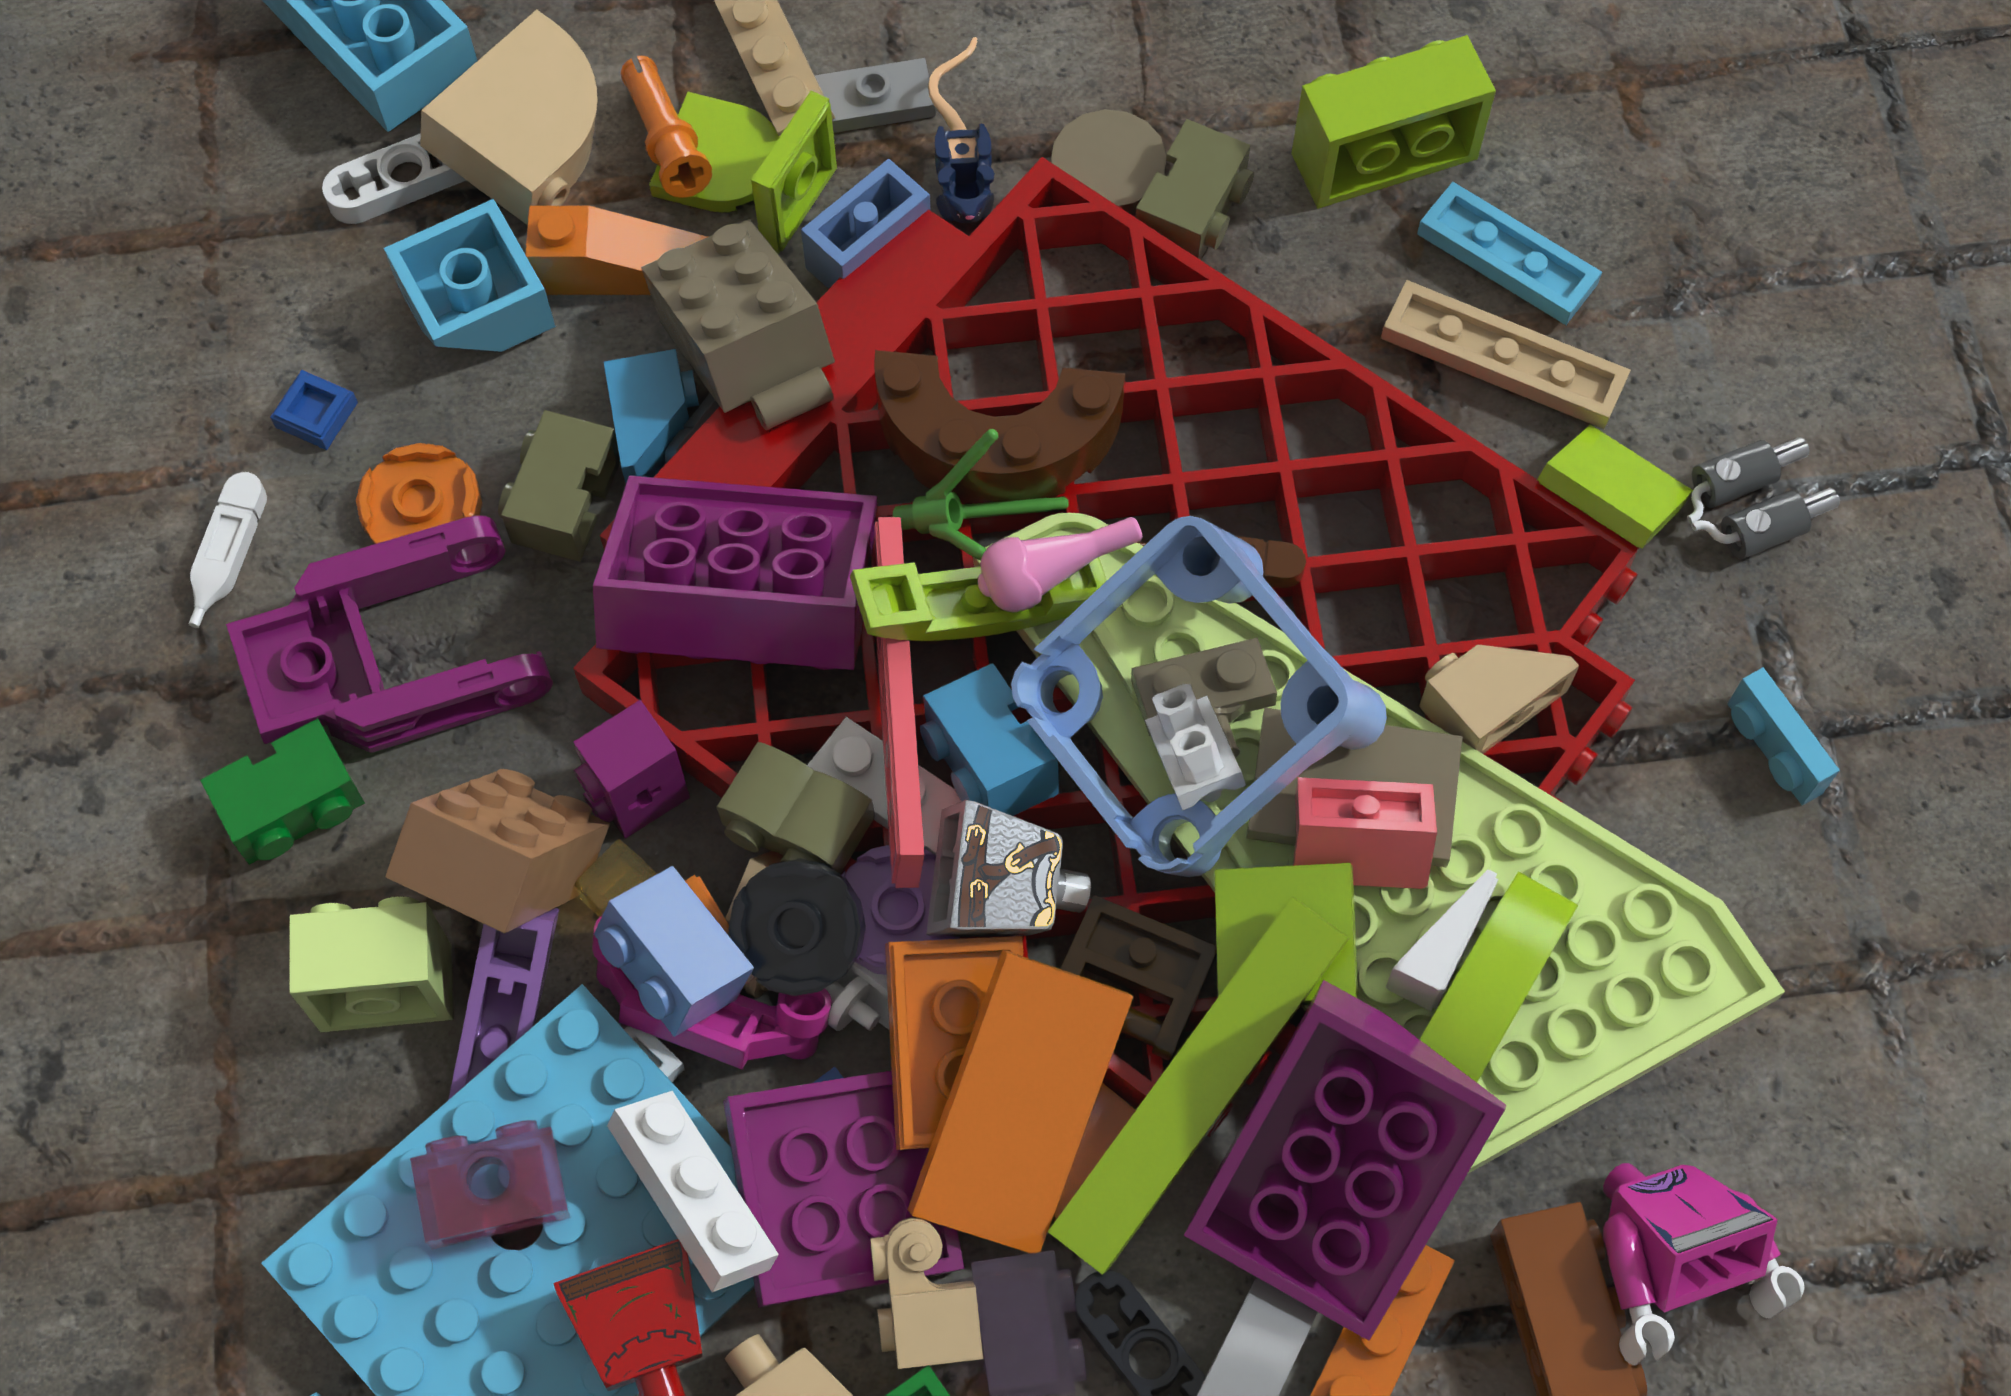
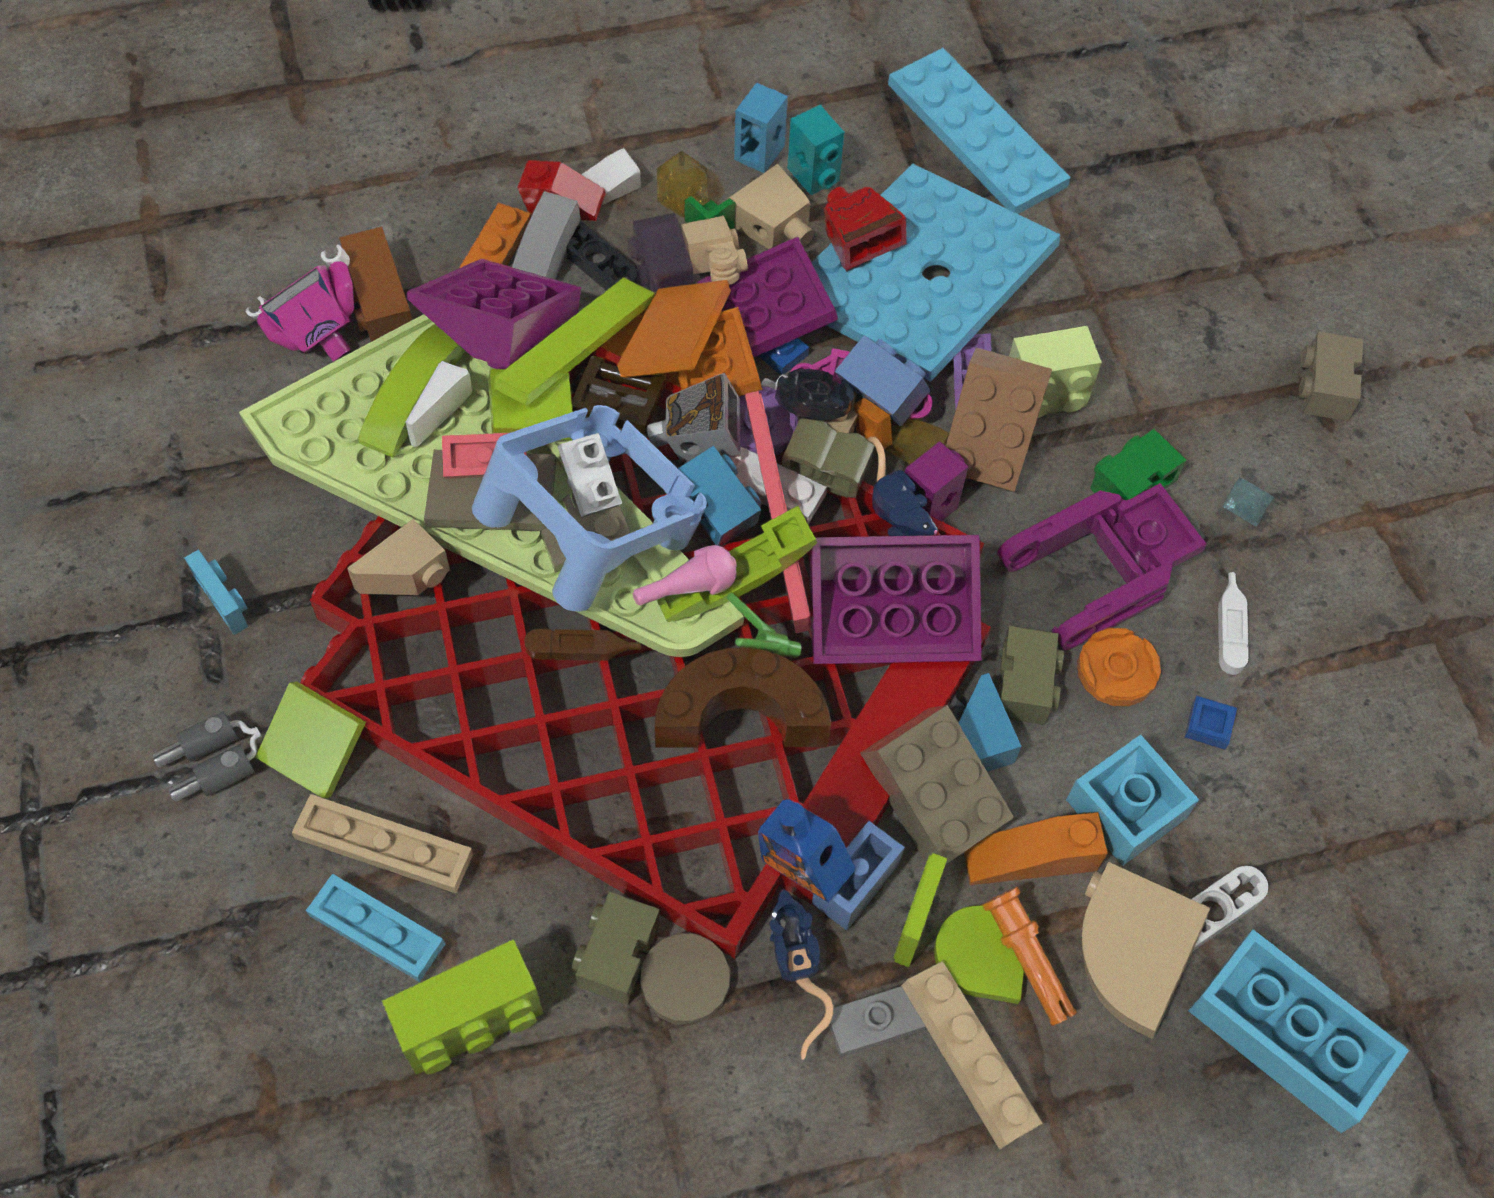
camera: 170 degrees right, 5 degrees down
clear pink brick [410,1120,571,1250] -> none
white plate [607,1091,779,1293] -> none
dark tan piece [750,366,834,431] -> none
none -> blue torso [758,799,856,903]
none -> dark blue animal [867,437,938,536]
none -> clear light blue tile [1223,477,1274,527]

